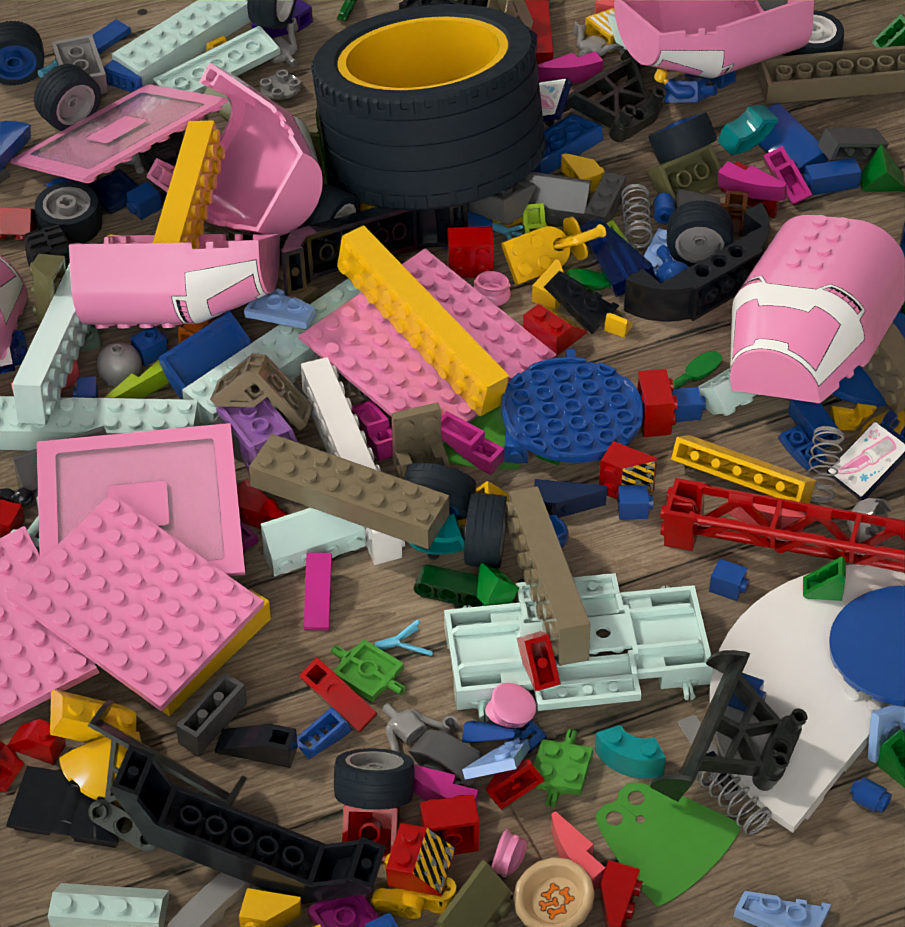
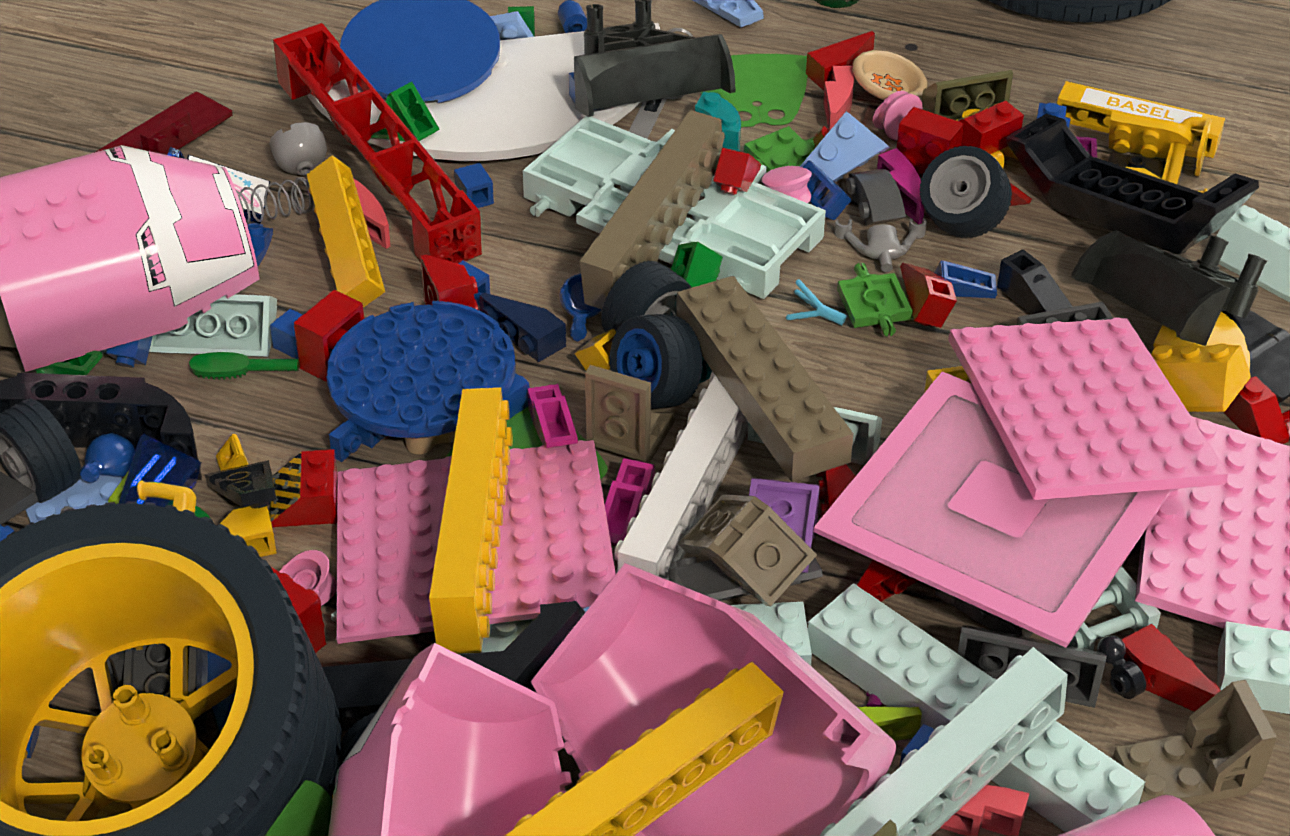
camera: 140 degrees left, 5 degrees down
dark pink slope [304,553,332,630] -> none

